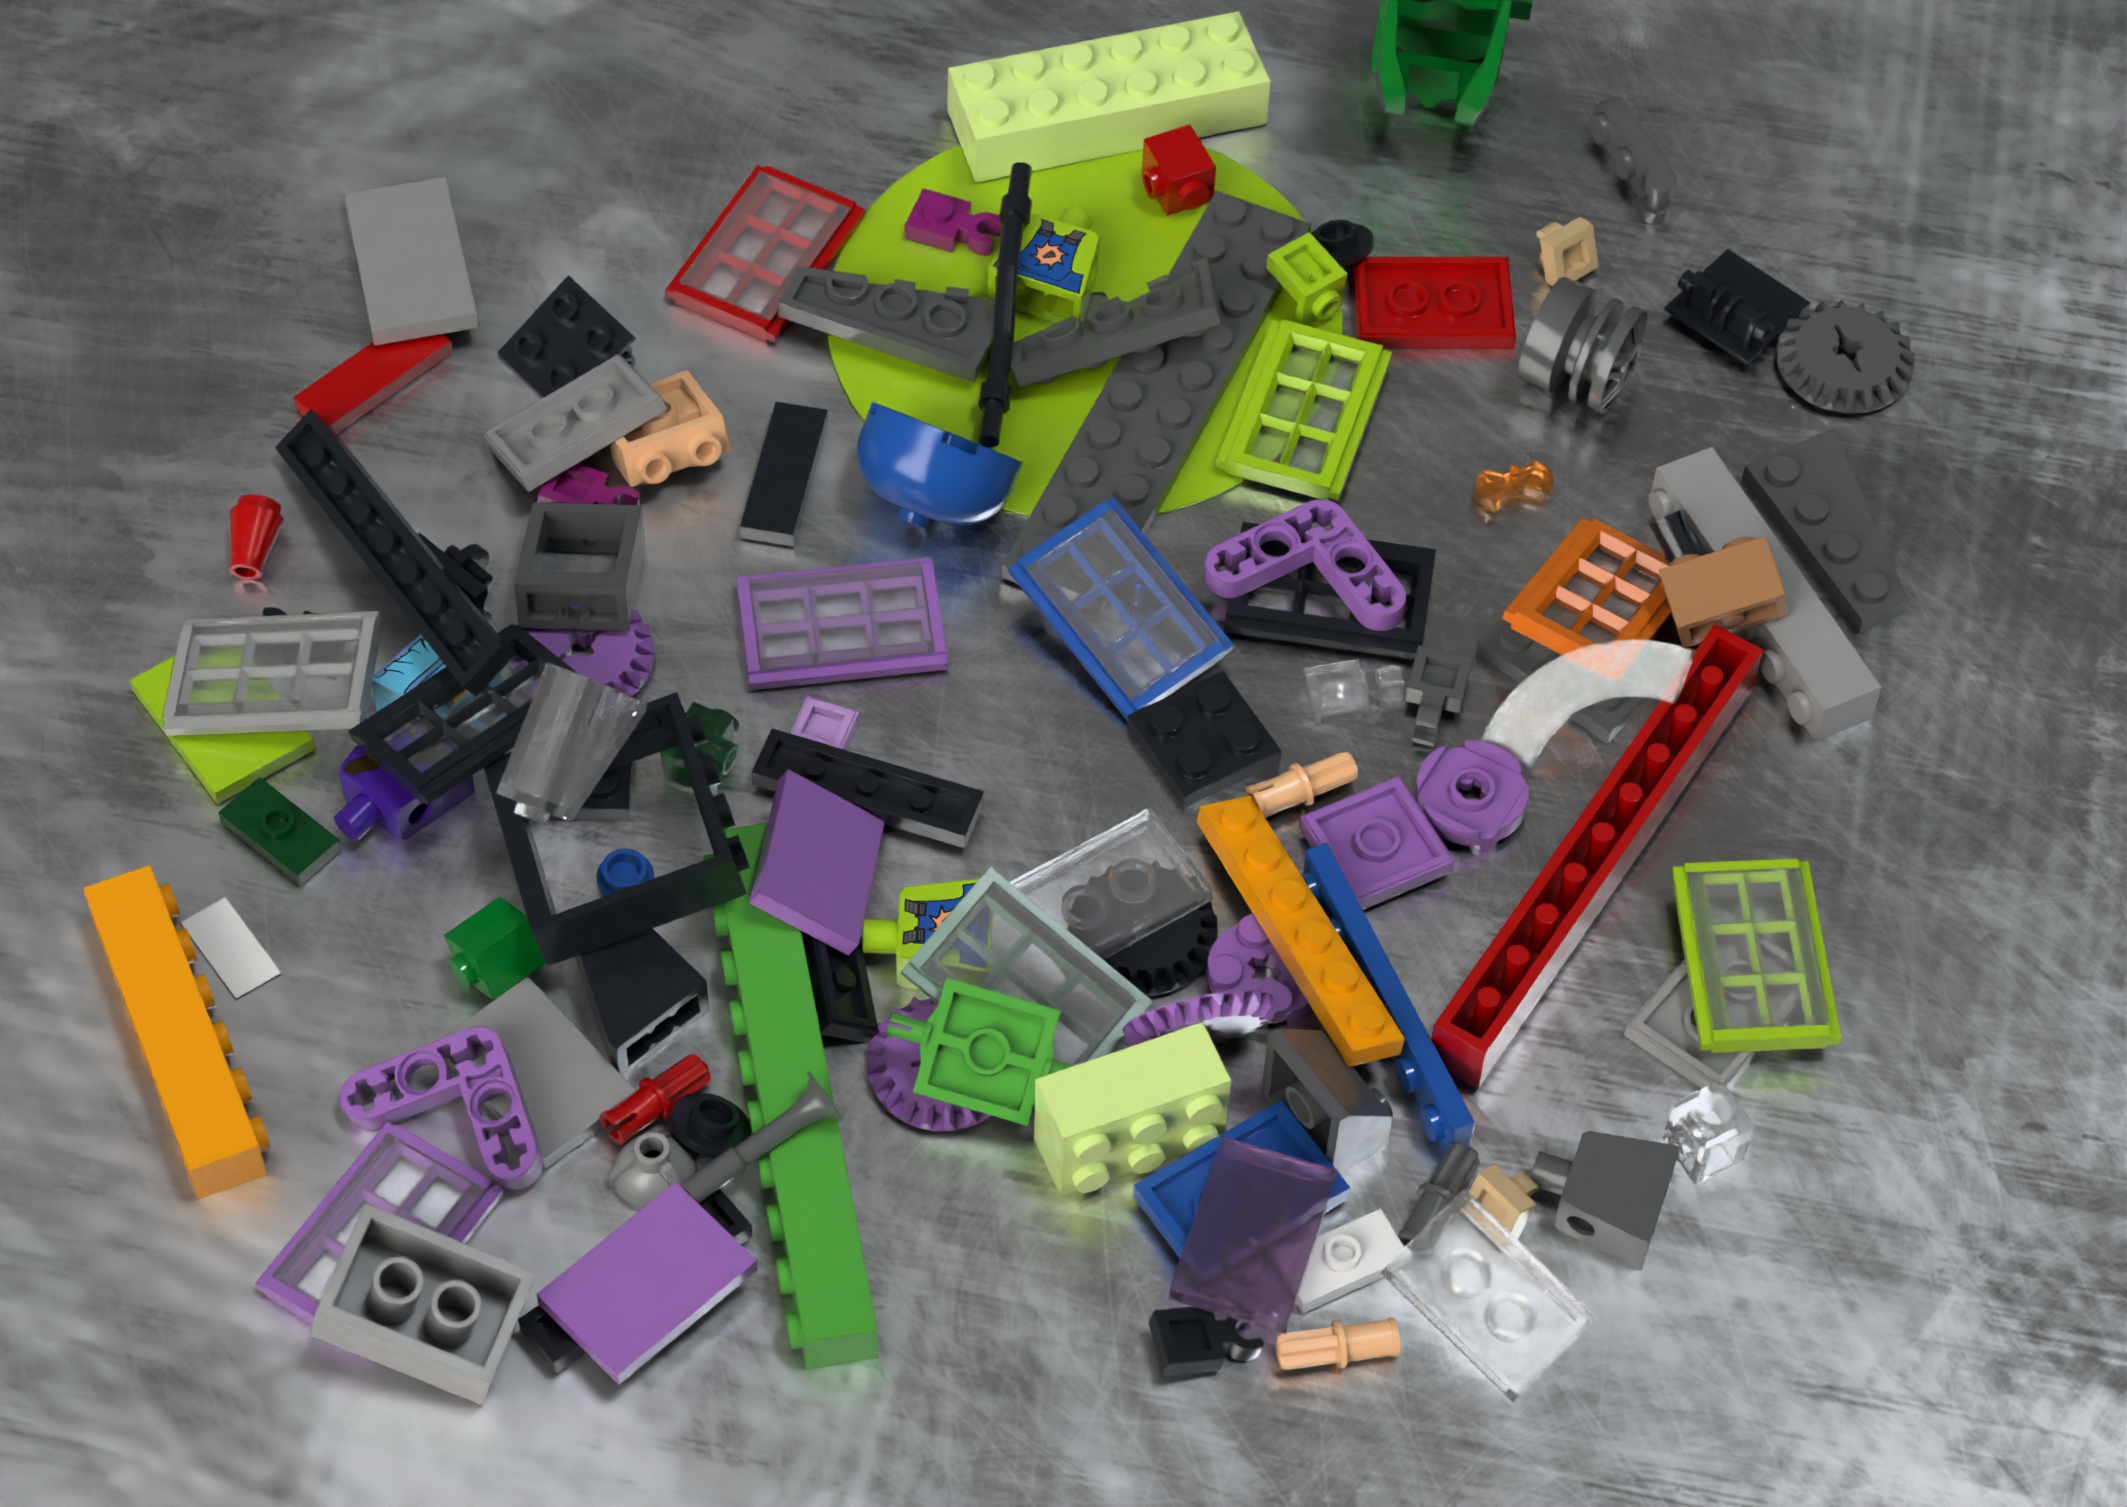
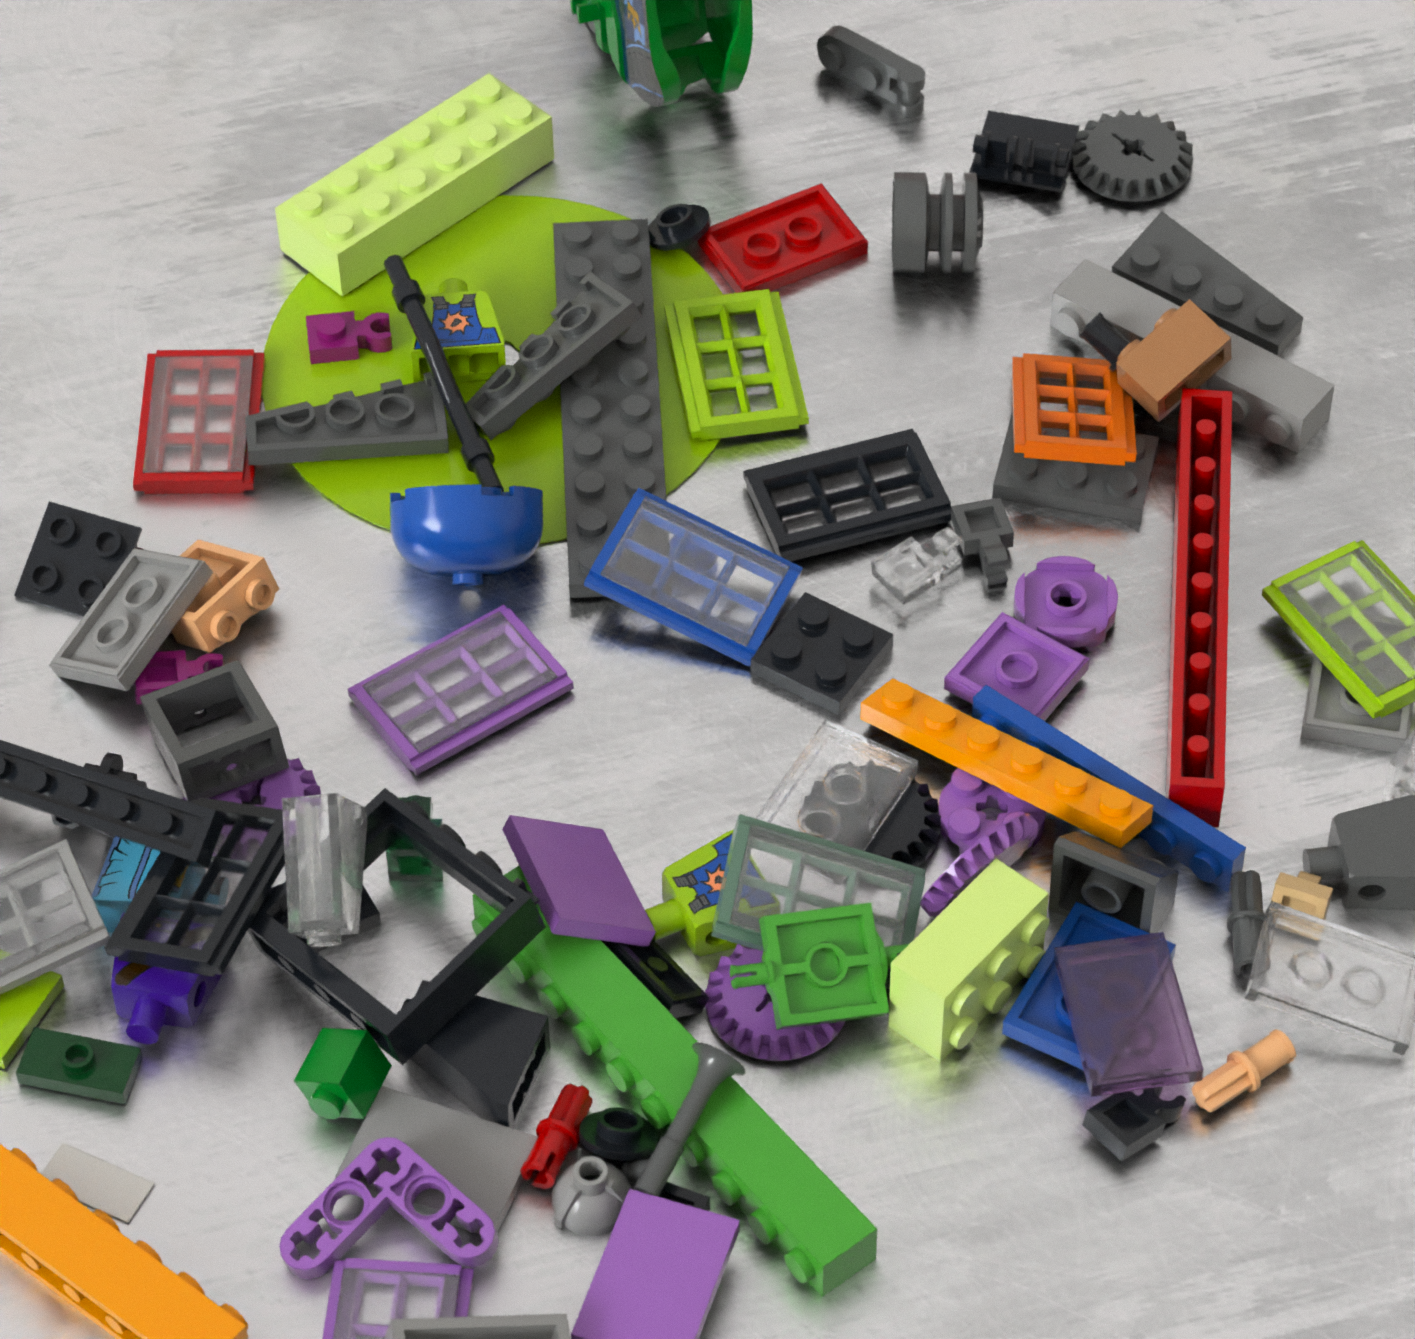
camera: 25 degrees left, 5 degrees down
blue plate [596,848,654,896] -> none
black tile [740,401,828,547] -> none
black plate [751,728,984,848] -> none
lavender tile [790,696,860,750] -> none
red brick [1142,124,1216,216] -> none
medium lavender beam [1204,499,1406,631] -> none
light nougat axle [1245,752,1359,818] -> none
lime bracket [1266,232,1347,325] -> none
white plate [1274,1208,1410,1314] -> none
clear orange piece [1474,461,1554,512] -> none
clear tile [1481,639,1696,768] -> none
tan tile [1536,217,1599,286] -> none

